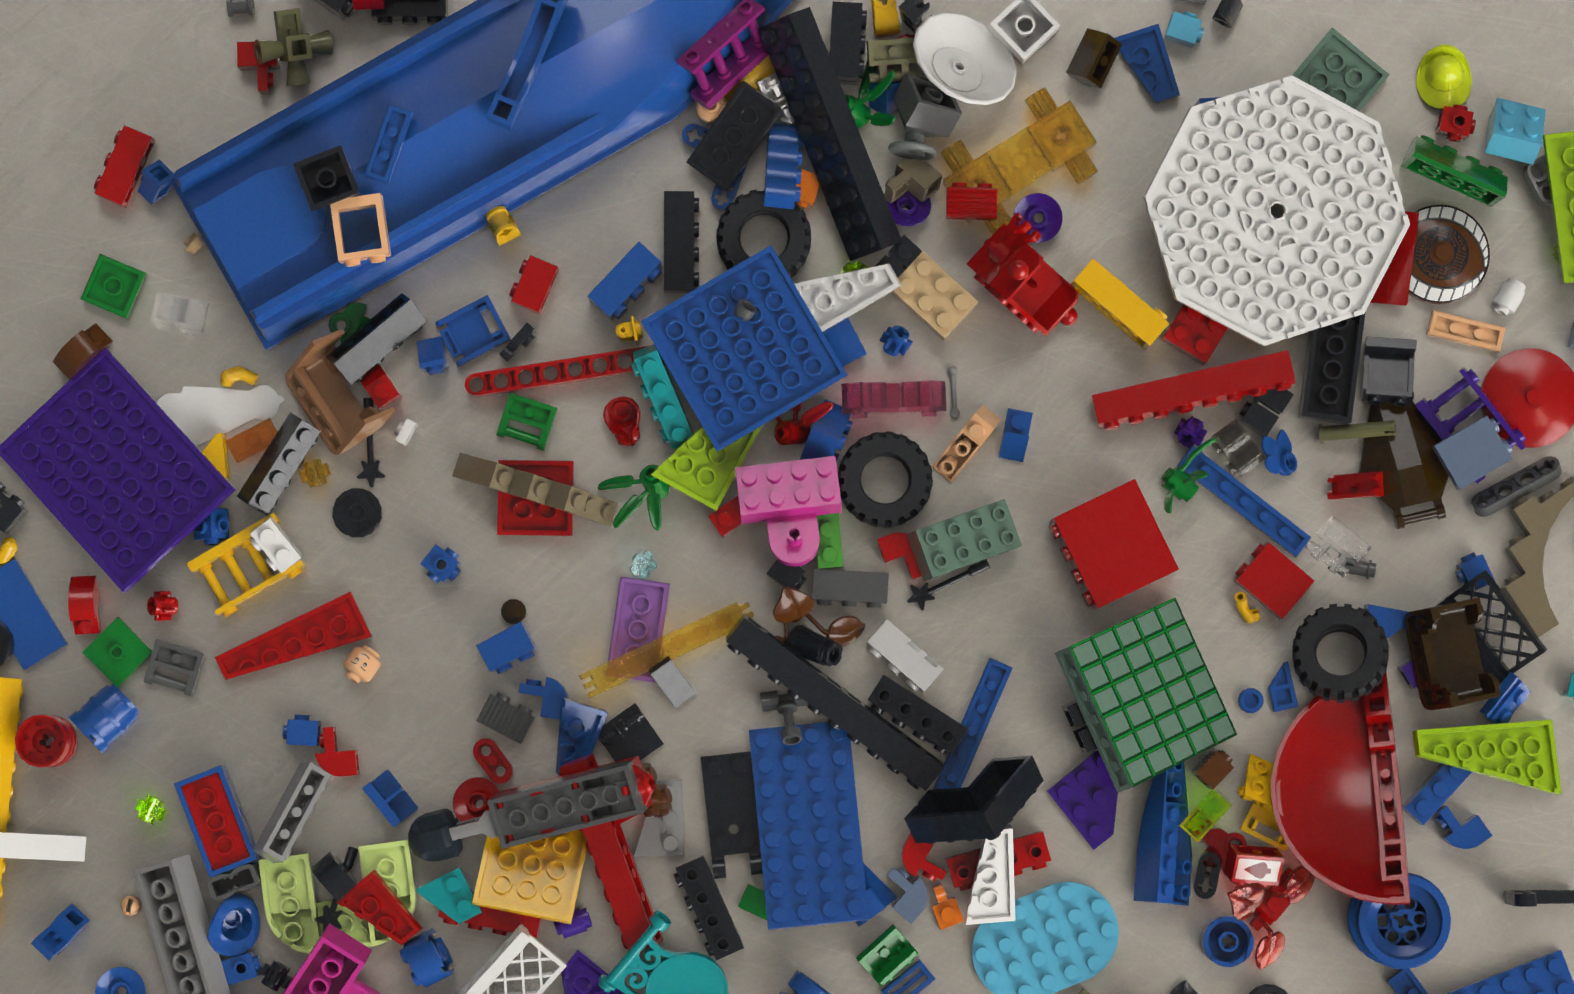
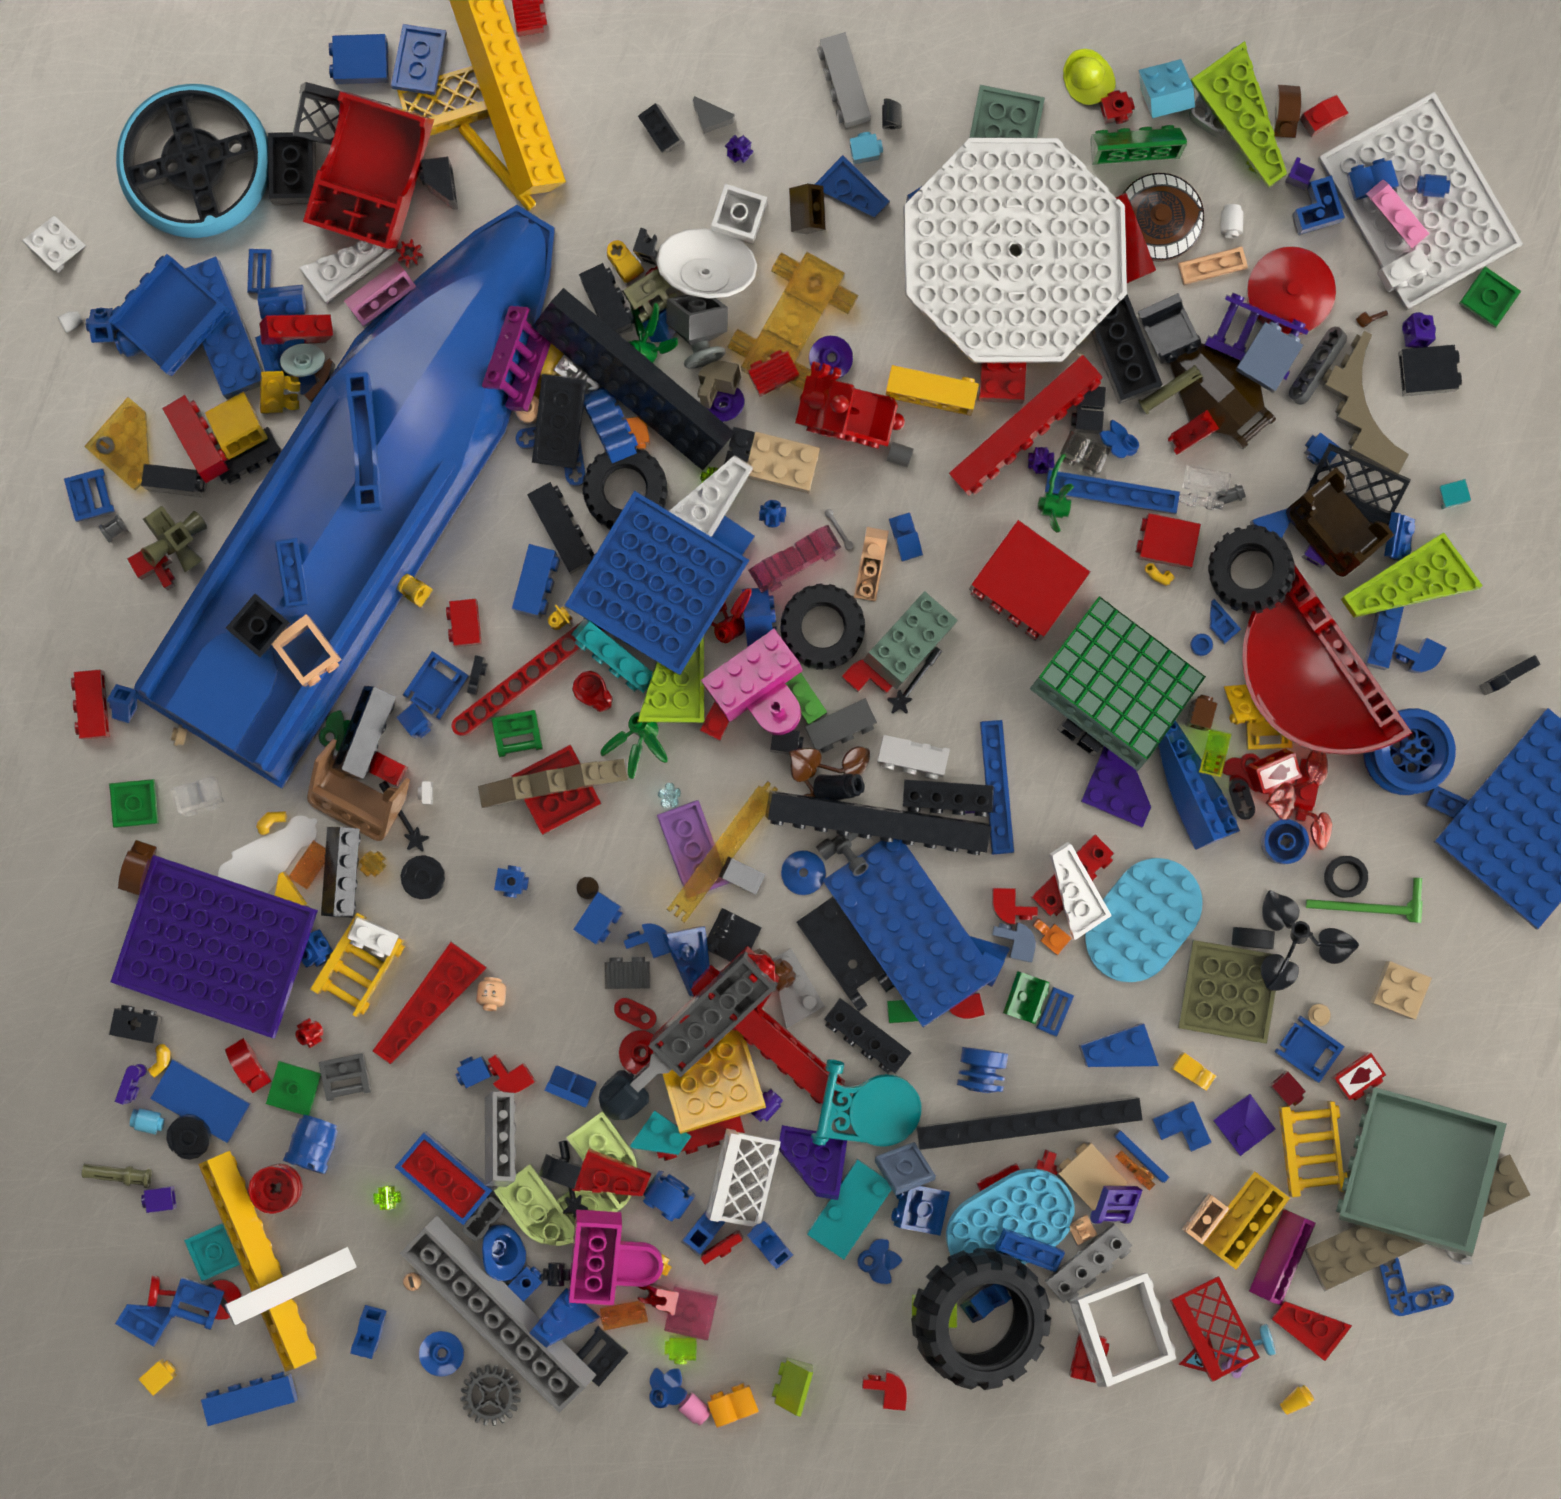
camera: 25 degrees left, 0 degrees up
dark grey hinge [734,299,756,321] -> none
black piece [904,756,1044,844] -> none
none -> blue dish [781,851,826,895]
none -> dark grey beam [887,442,914,468]
none -> red brick [949,993,985,1019]

